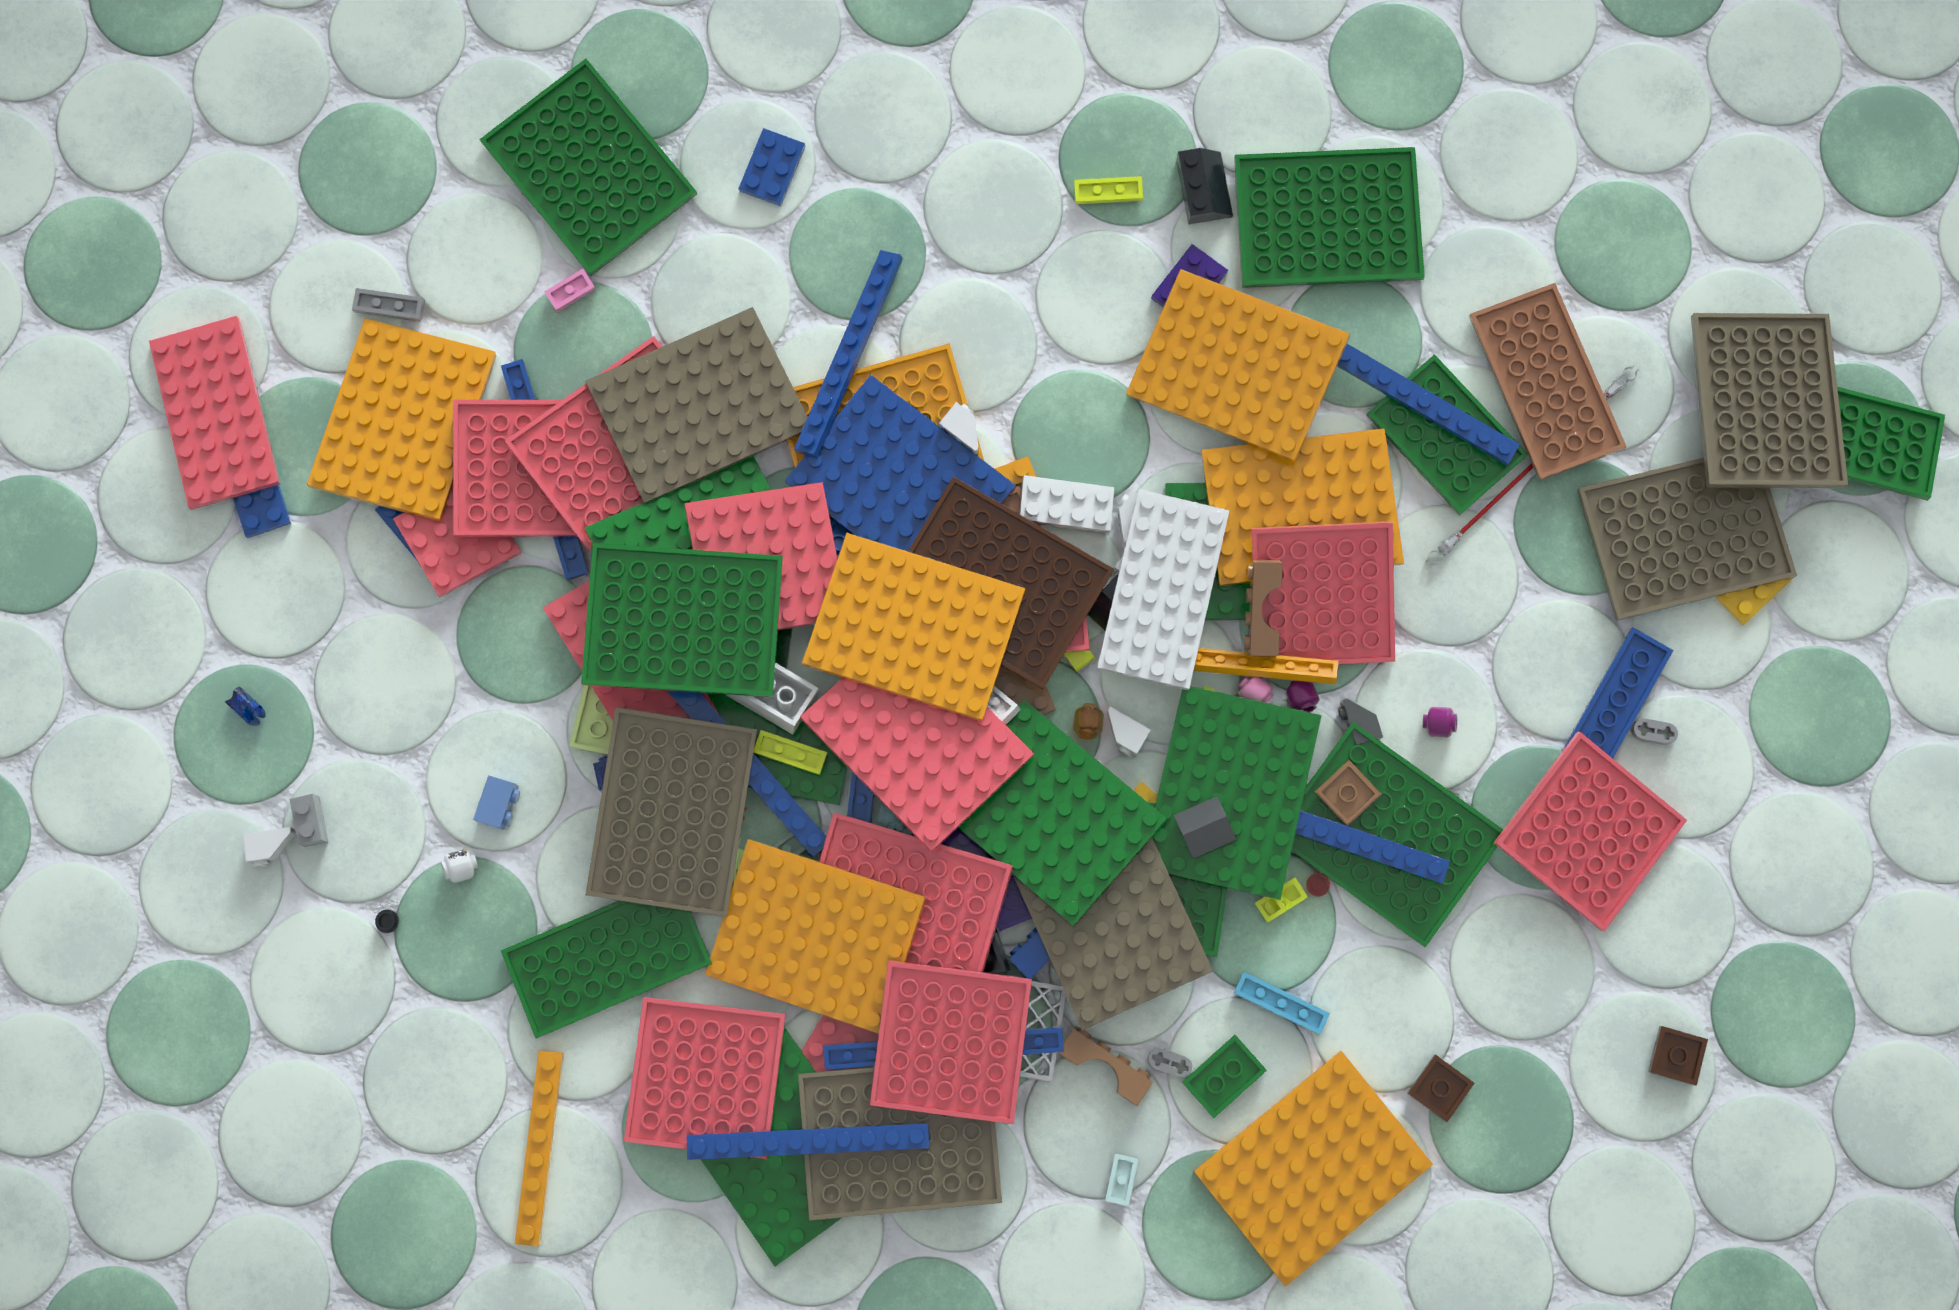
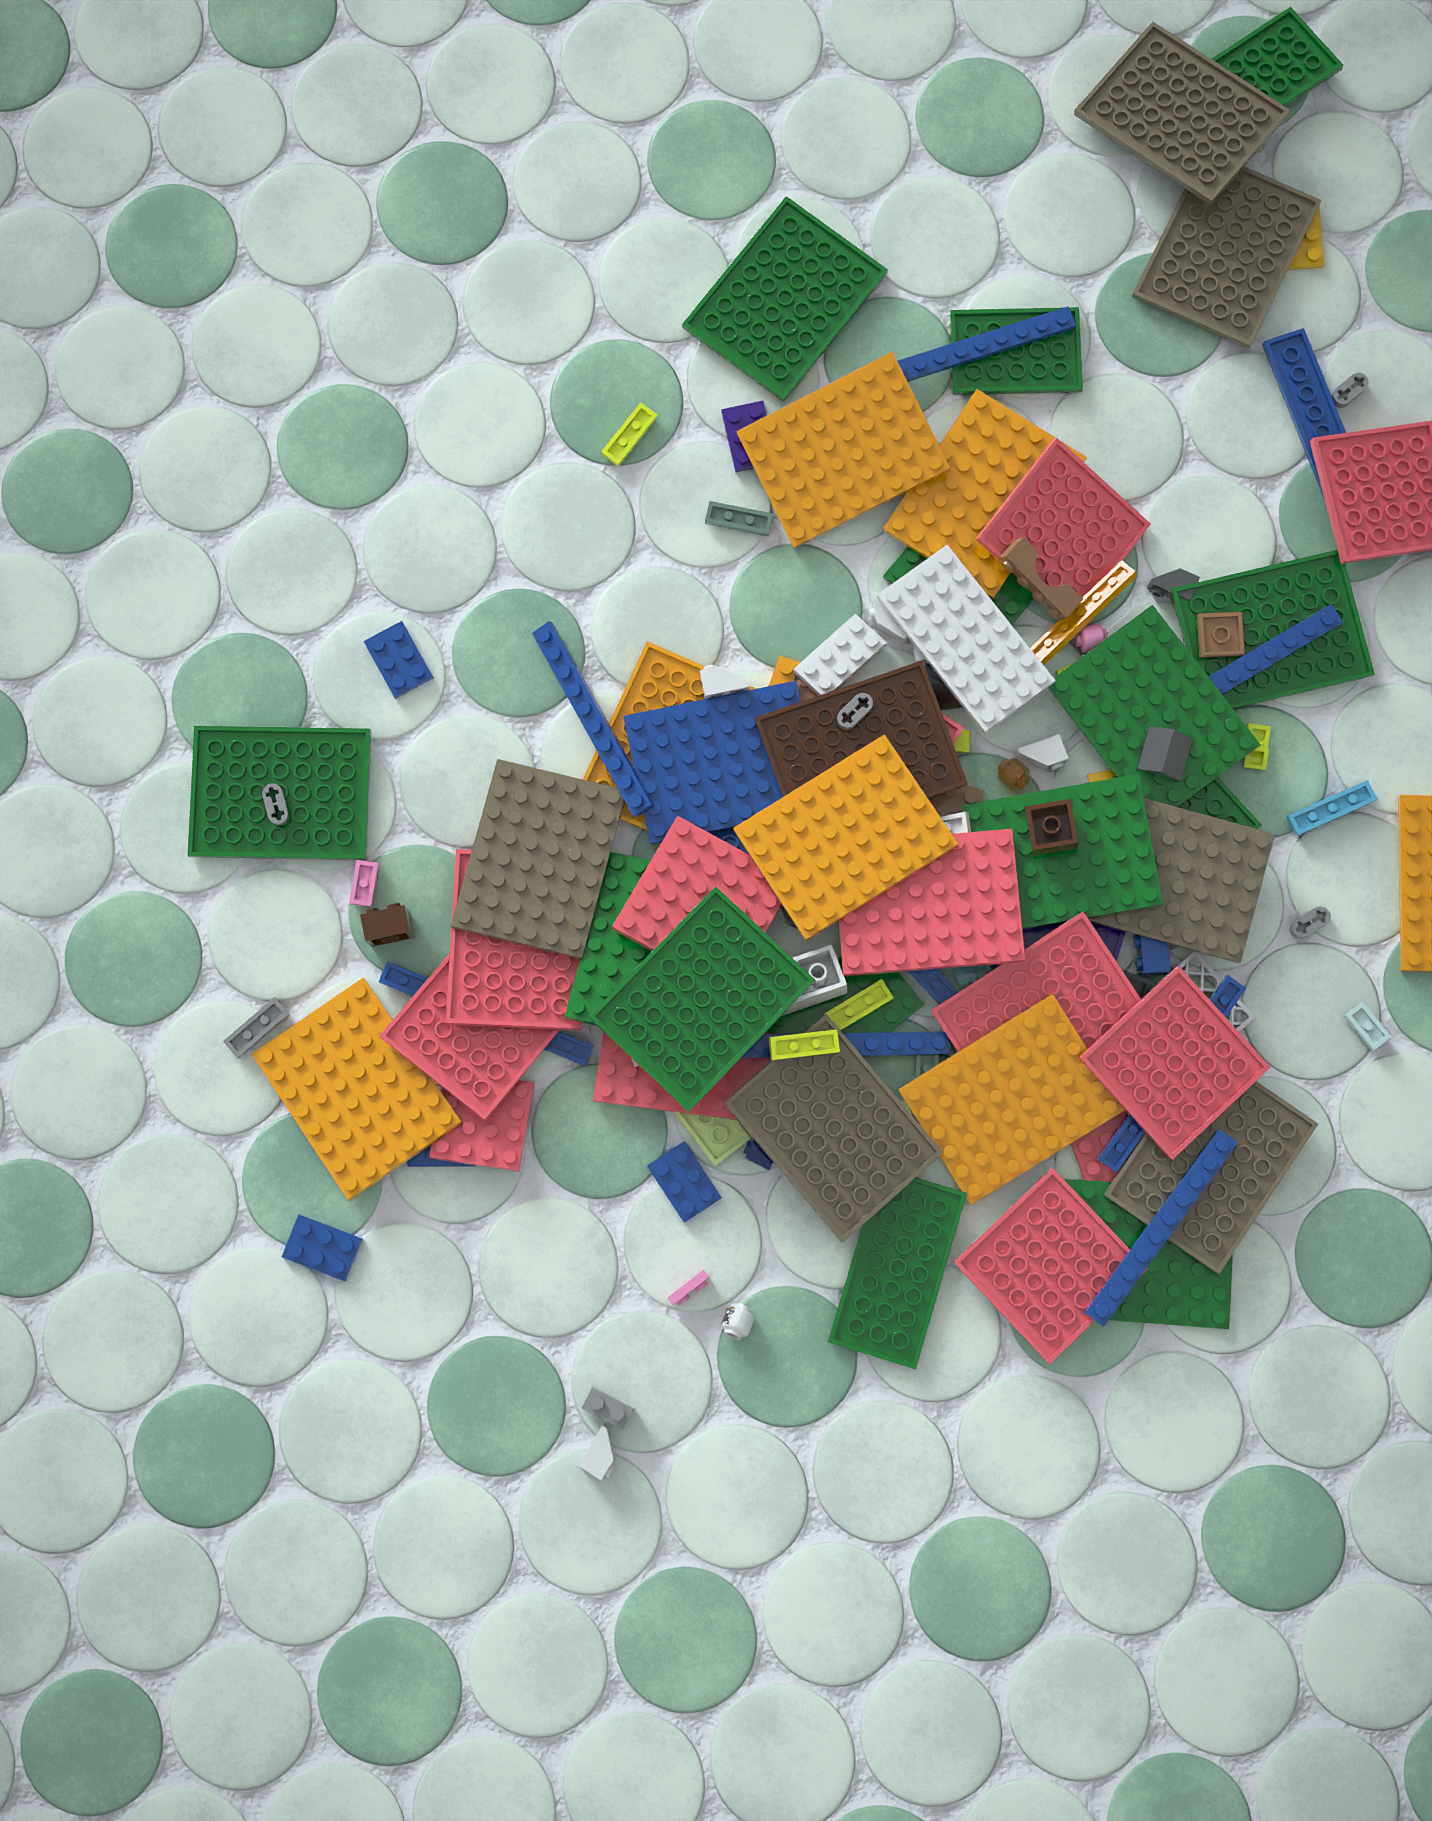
camera: 50 degrees left, 0 degrees up
coral plate [149,316,280,510] -> none
clear blue piece [225,687,266,726] -> none
black plate [375,910,399,933] -> none
medium blue brick [473,775,520,830] -> none
light orange plate [515,1050,564,1246] -> none
medium nougat arch [1057,1027,1153,1106] -> none
black slope [1176,148,1233,225] -> none
green plate [1182,1034,1267,1118] -> none
magenta head [1285,680,1320,713] -> none
clear red plate [1306,873,1330,897] -> none
magenta head [1423,707,1458,738] -> none
piece [1425,365,1639,567] -> none
nougat plate [1469,283,1627,481] -> none
none -> light grey beam [262,783,290,826]
none -> reddish brown brick [360,903,415,947]
none -> blue plate [647,1141,722,1223]
none -> bright pink plate [668,1270,709,1306]
none -> sand green plate [705,501,773,537]
none -> neon yellow plate [769,1029,840,1060]
none -> light grey beam [837,693,873,730]
none -> reddish brown brick [1025,799,1078,856]

